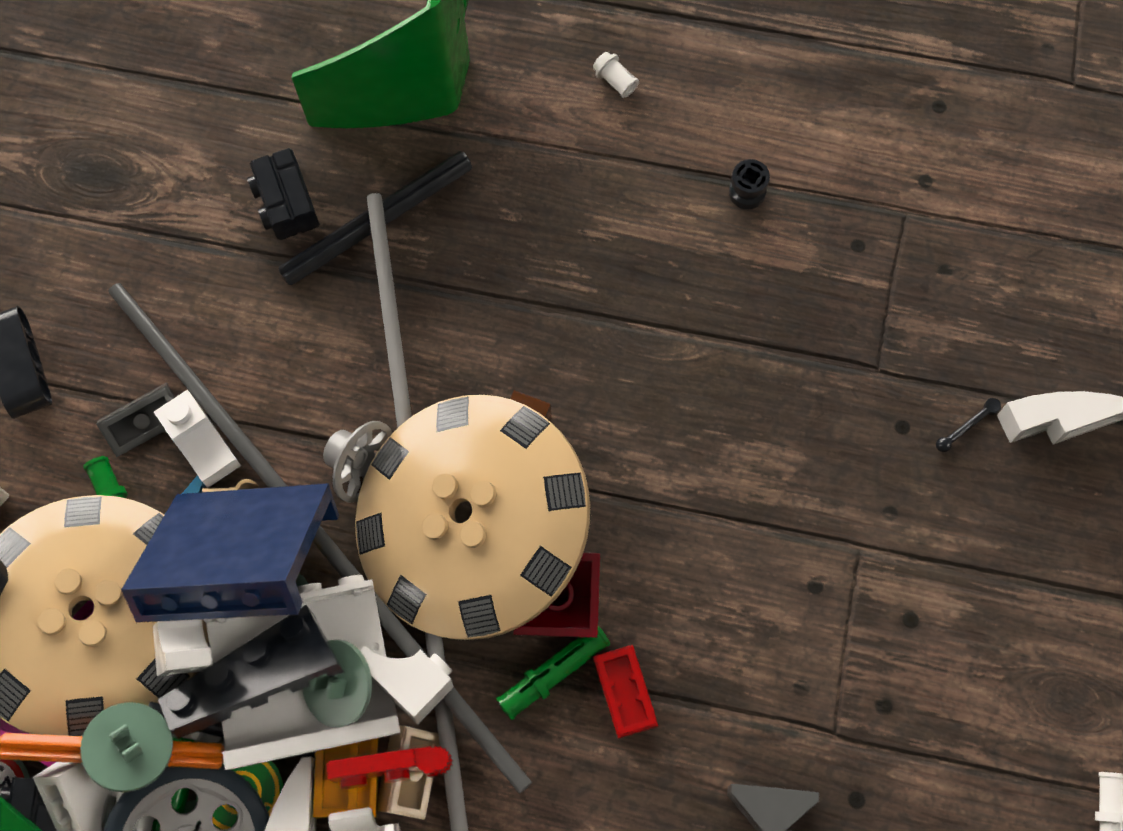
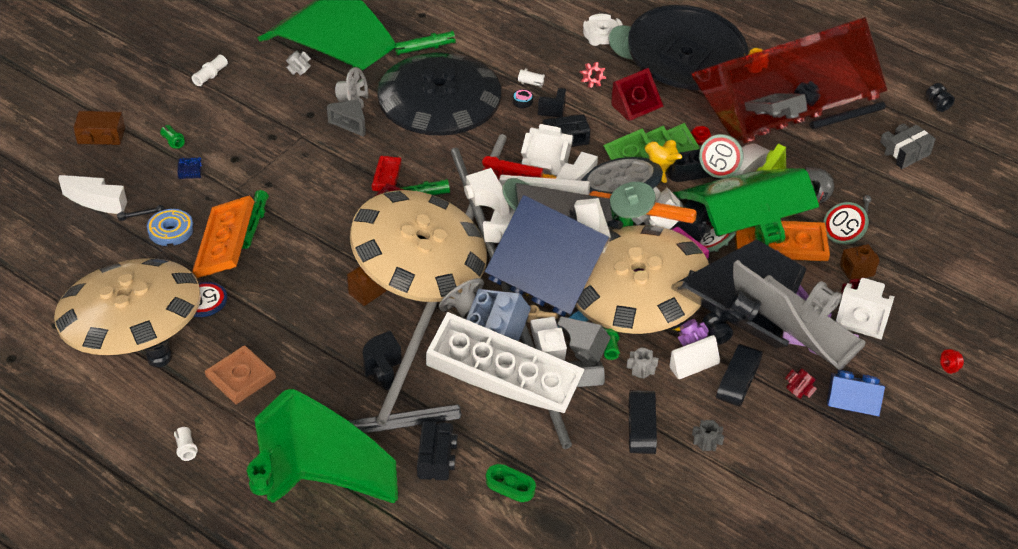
camera: 160 degrees left, 25 degrees down
none -> tan dish [54,258,201,355]
none -> medium blue tile [147,209,193,246]
none -> green pin [160,125,185,149]
none -> clear blue tile [178,158,202,179]
none -> orange plate [192,195,255,278]
none -> piece [193,282,228,317]
none -> nougat tile [205,345,276,404]
none -> green pin [242,190,269,249]
none -> black brick [363,331,402,390]
none -> white slope [426,312,584,413]
none -> sand blue slope [466,289,531,342]
none -> green plate [486,464,536,502]
none -> arch [557,317,611,362]
none -> light grey gear [627,348,658,379]

